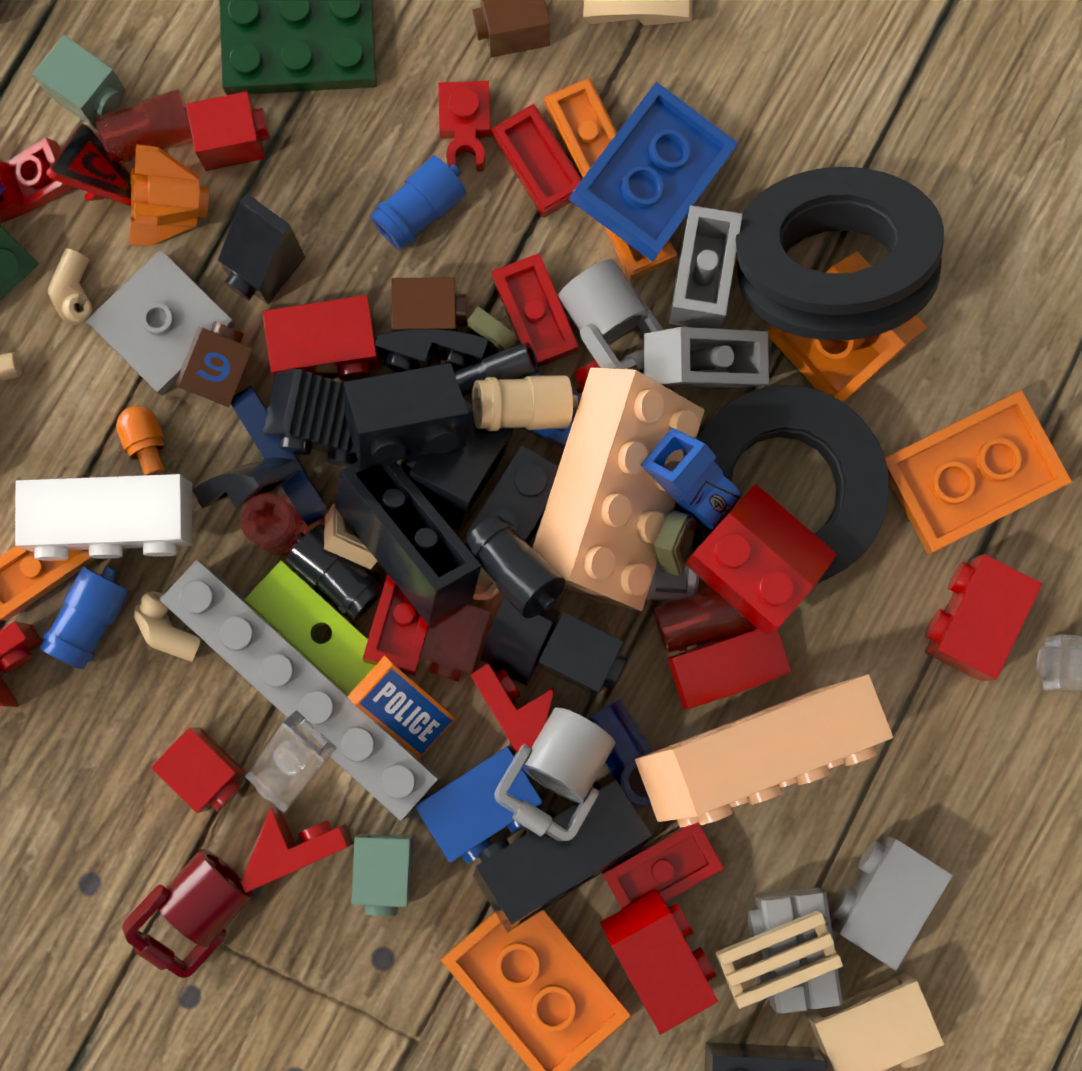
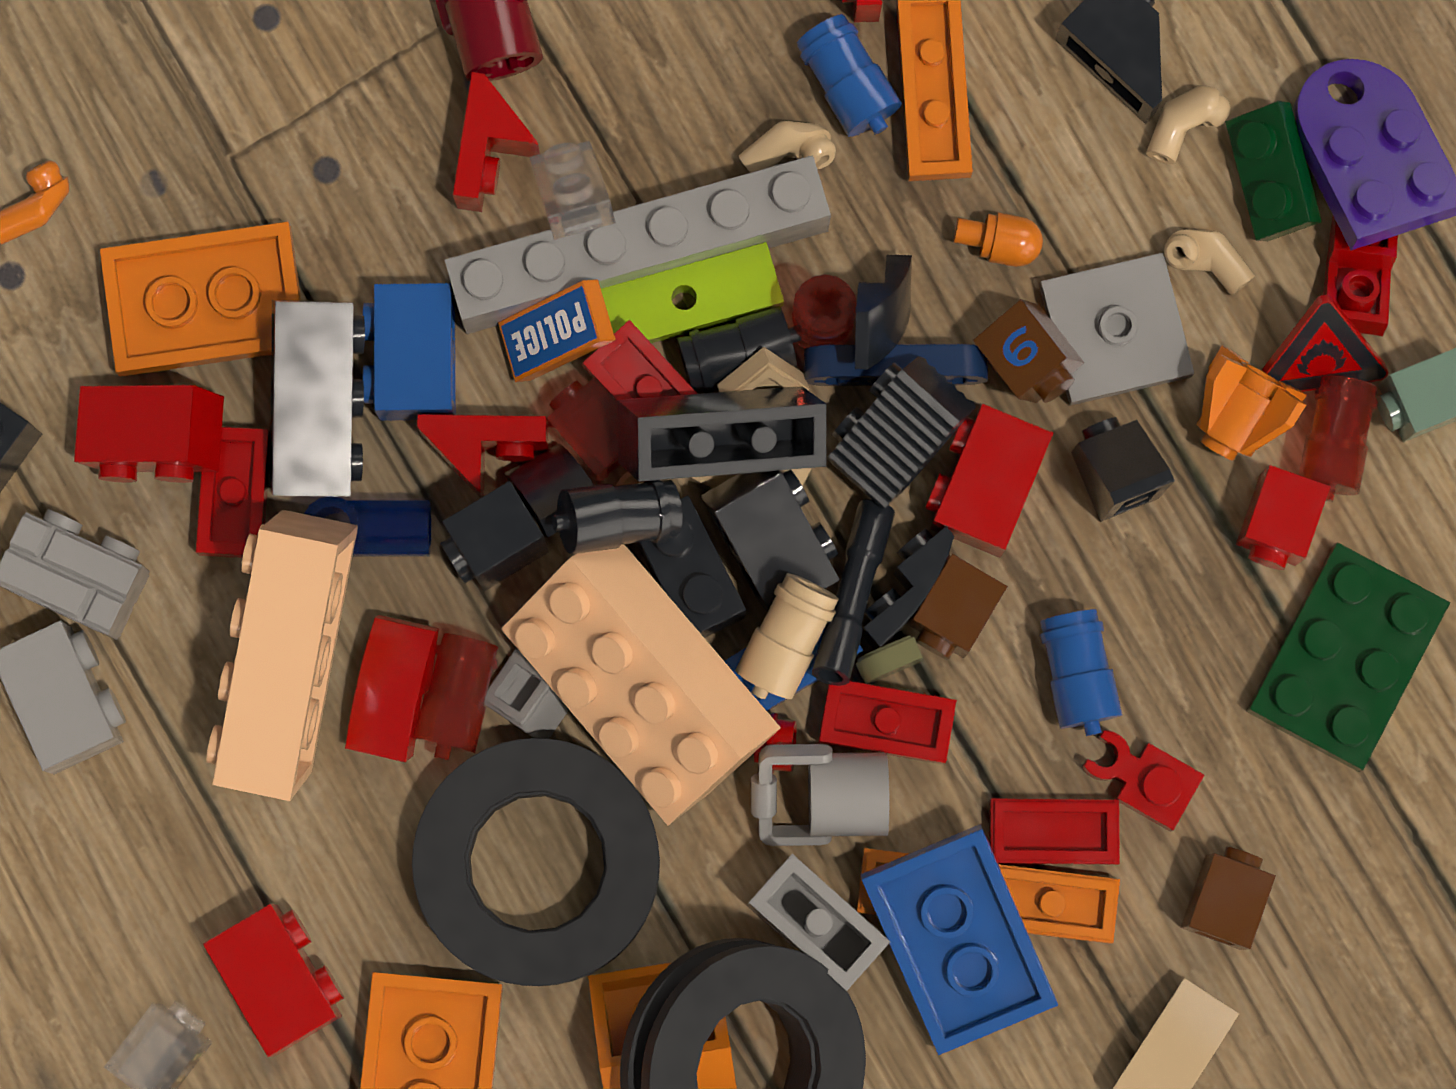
camera: 120 degrees right, 0 degrees up
white brick [15,474,193,561] -> none
red brick [150,727,245,813] -> none
black brick [344,363,468,467] -> none
sand green brick [351,834,414,916] -> none
light grey piece [494,708,616,841] -> none
blue leg [641,428,742,529] -> none
light grey brick [644,327,769,389] -> none
olive tile [654,510,697,576] -> none
red slope [685,483,837,635] -> none
tan tile [715,910,843,1009] -> none

